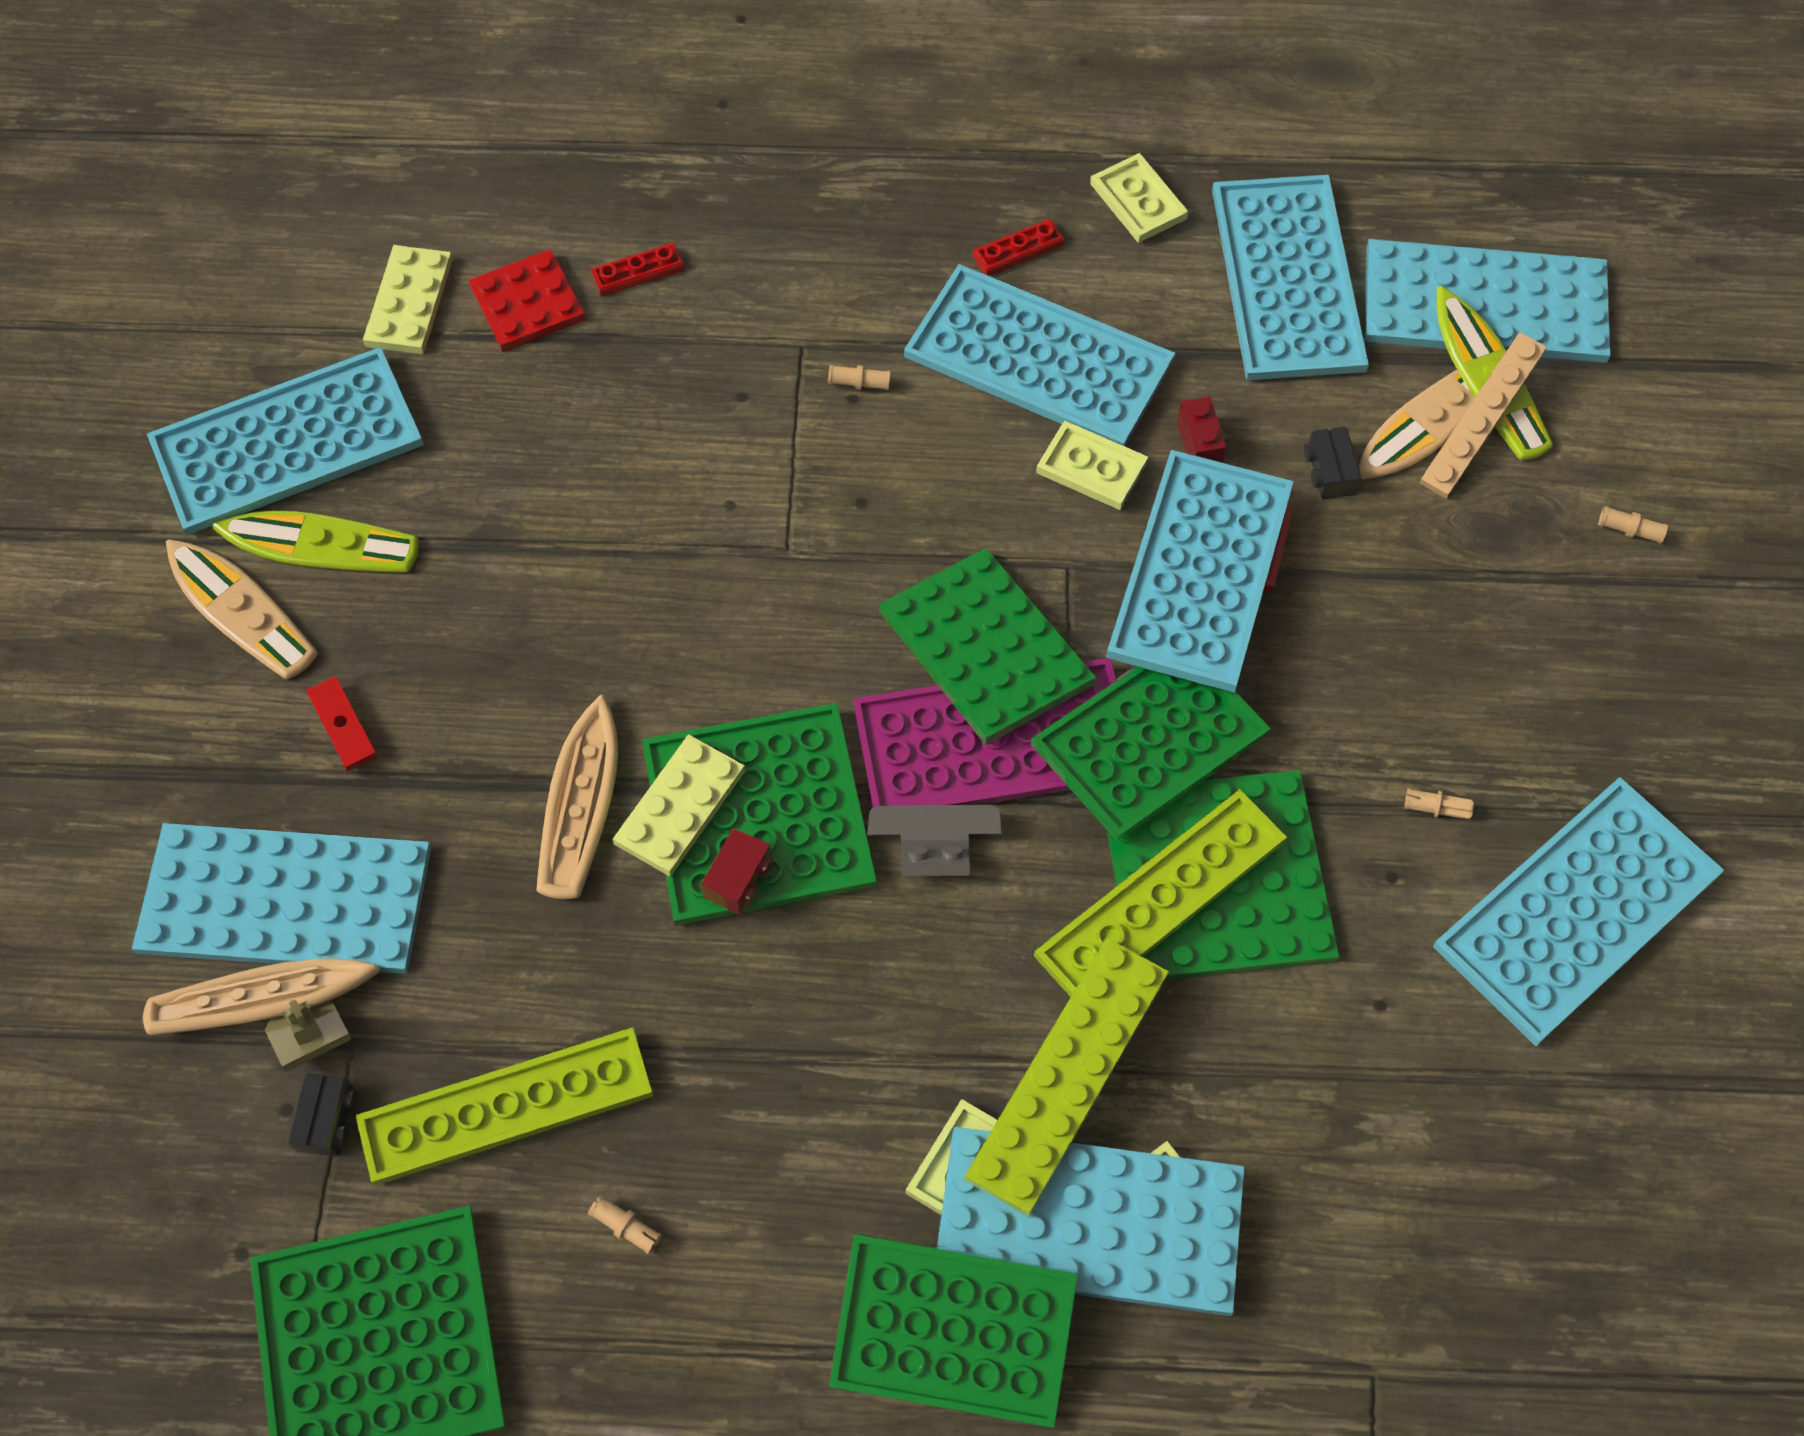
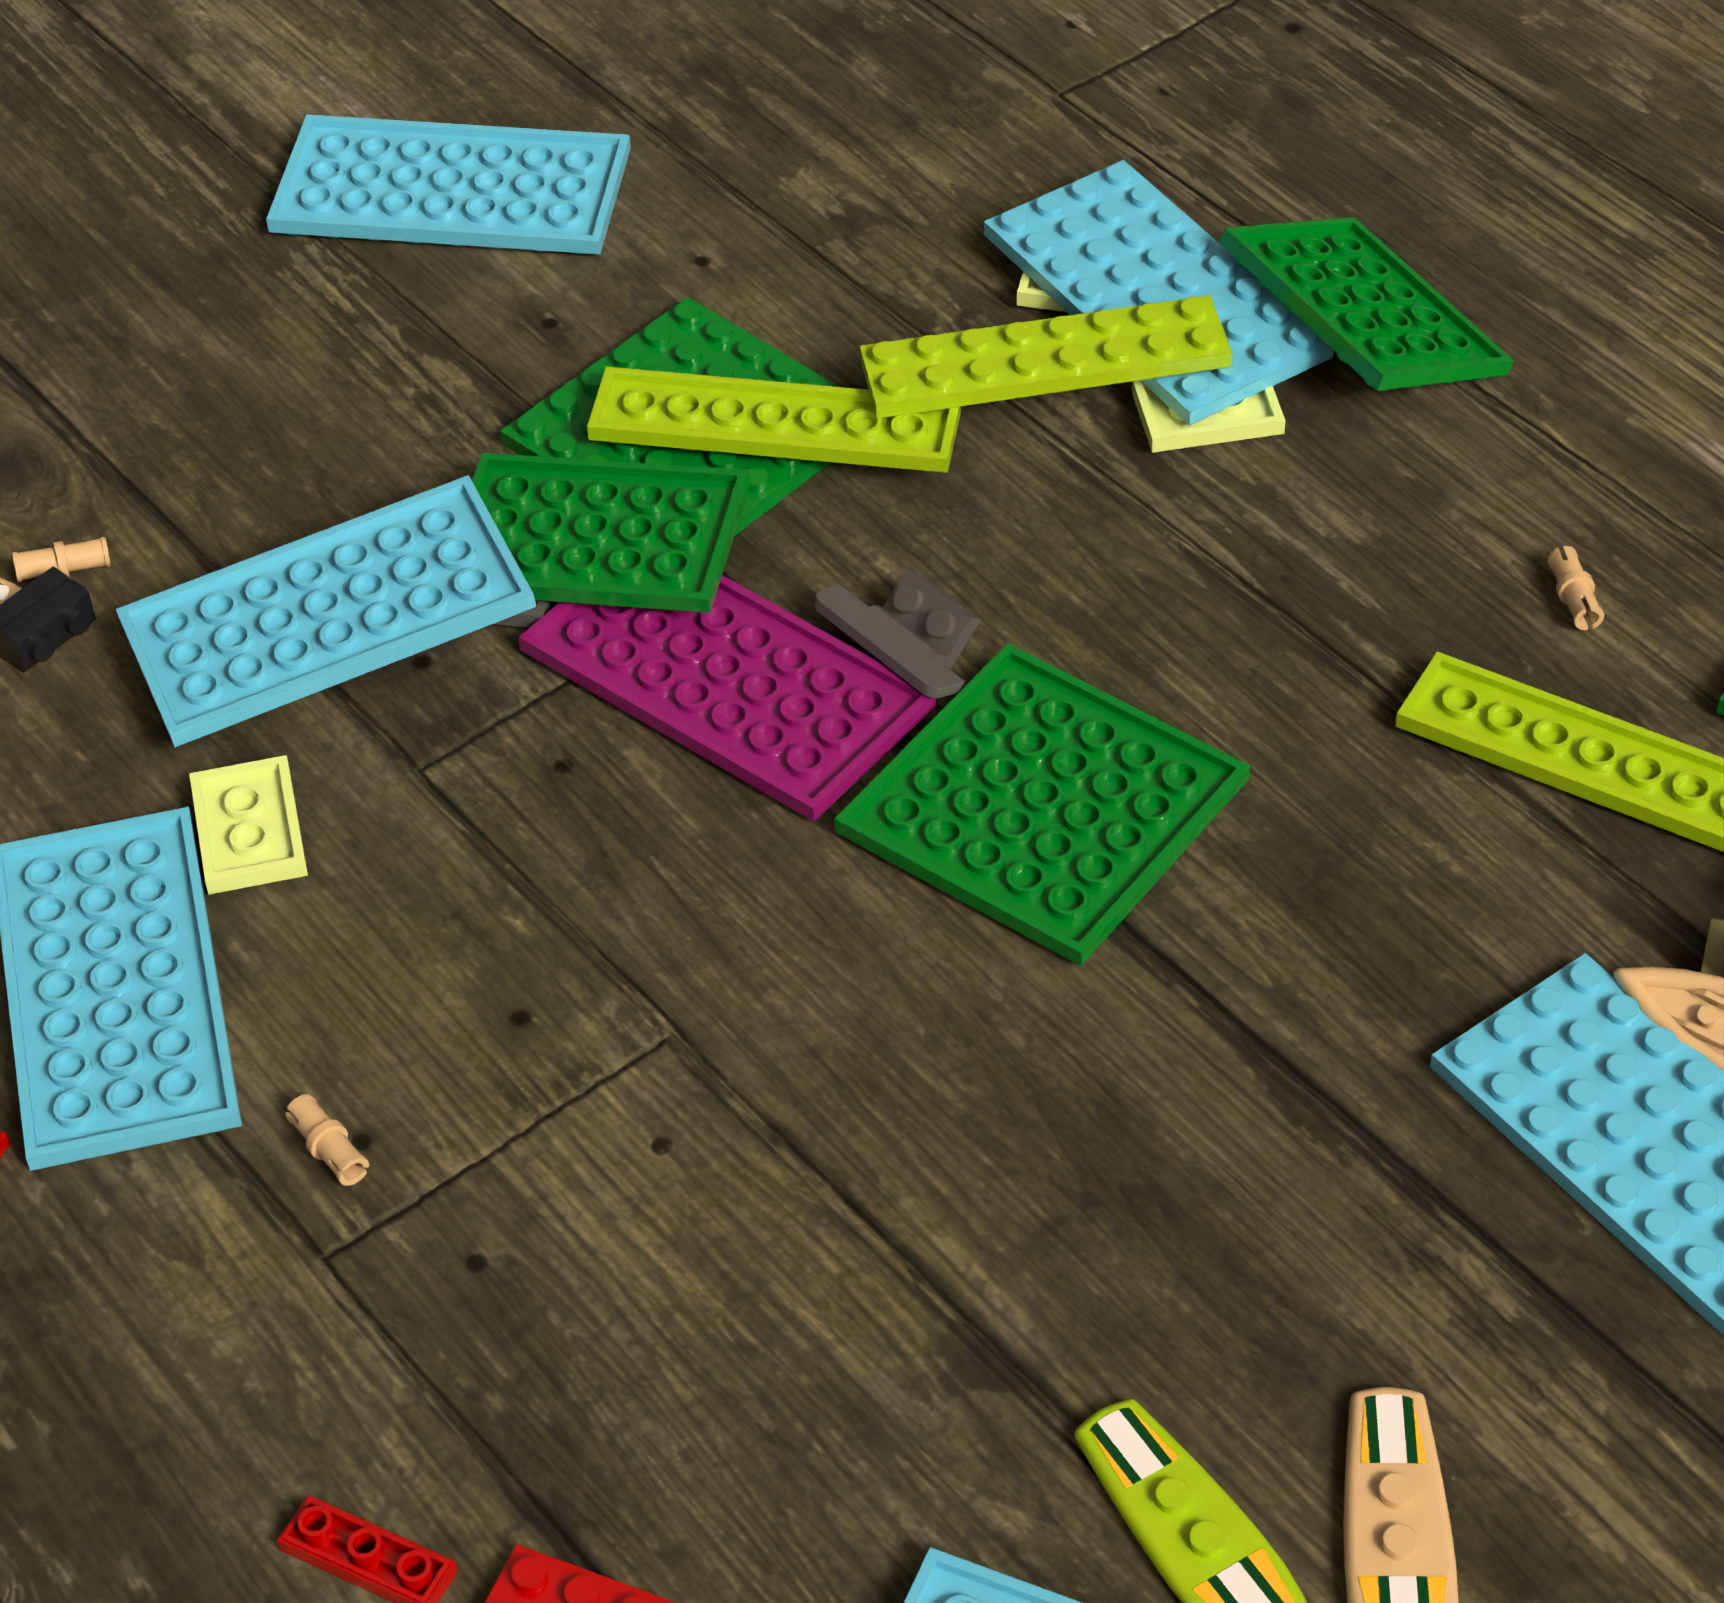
camera: 130 degrees left, 15 degrees down
red tile [306,676,378,772] -> none
tan piece [536,695,618,900] -> none
yellowish green plate [613,734,745,877] -> none
dark red brick [701,828,774,915] -> none
green plate [879,548,1096,745] -> none
dark red brick [1177,396,1226,463] -> none
tan axle [1404,788,1474,819] -> none
none -> tan pin [12,537,111,582]

